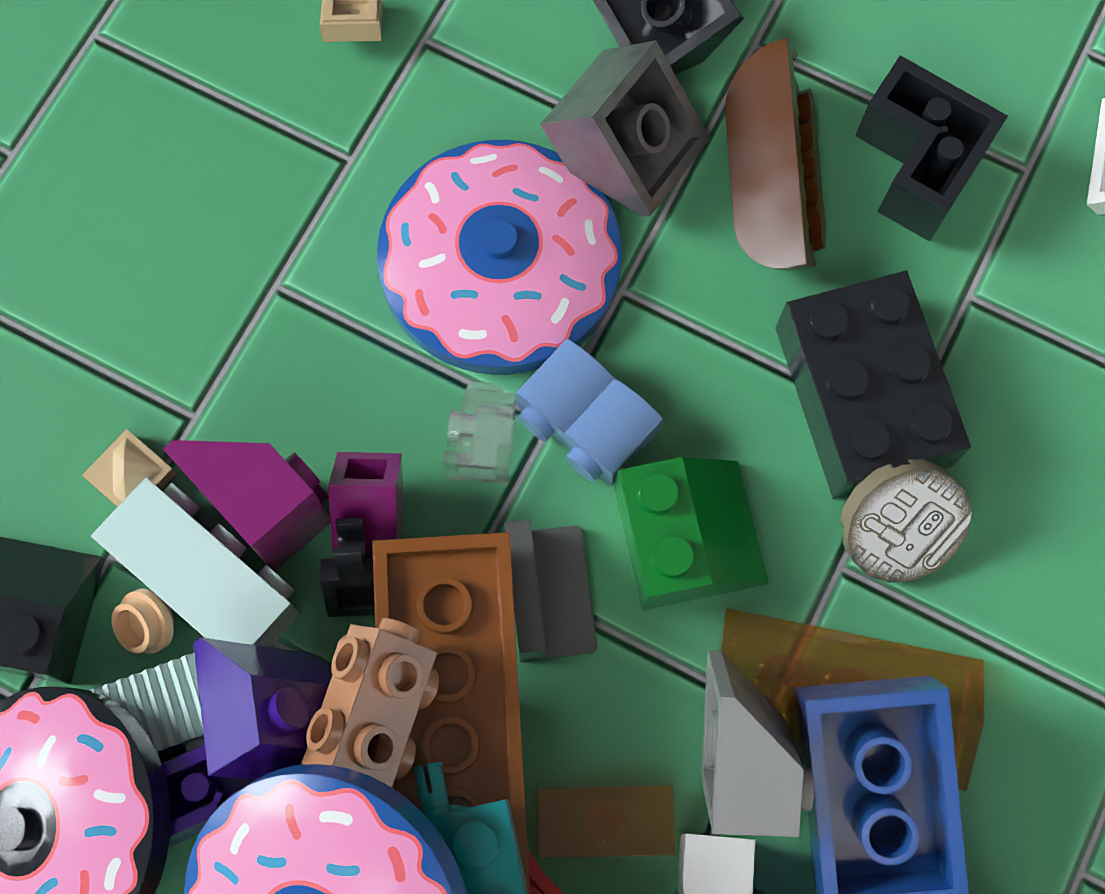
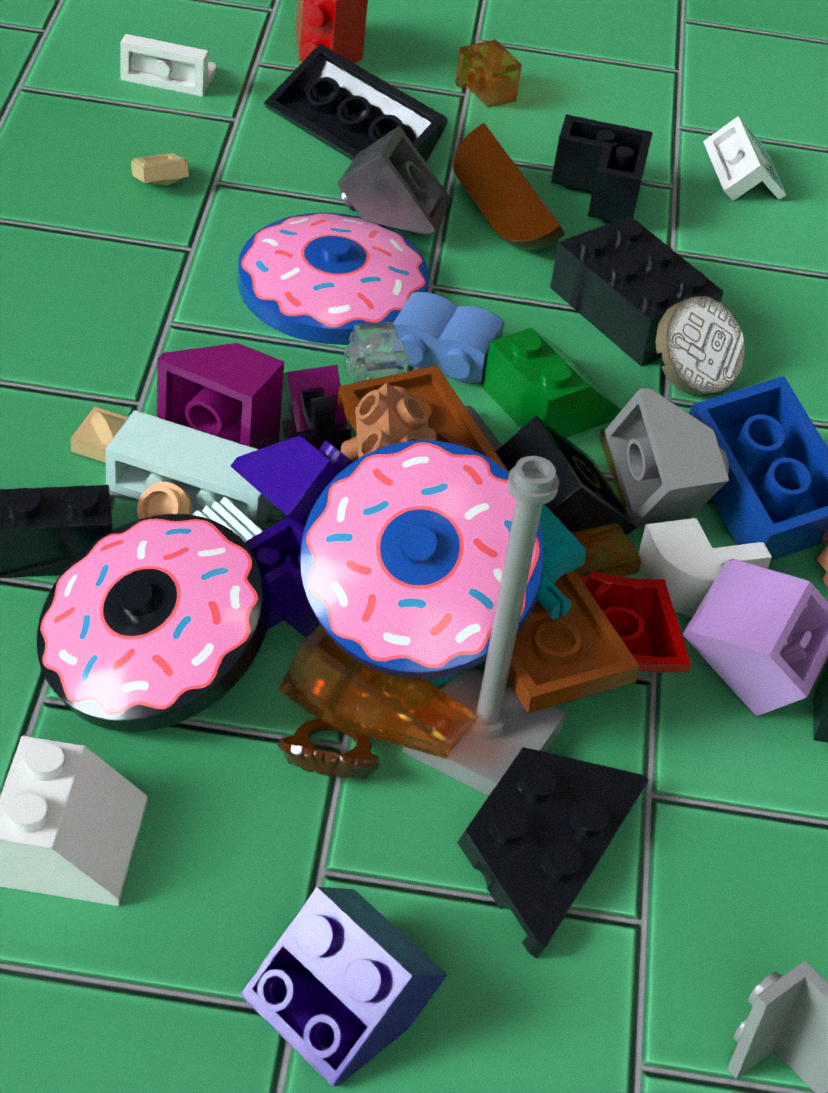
camera: 25 degrees left, 30 degrees down
none -> black slope [496,416,637,544]

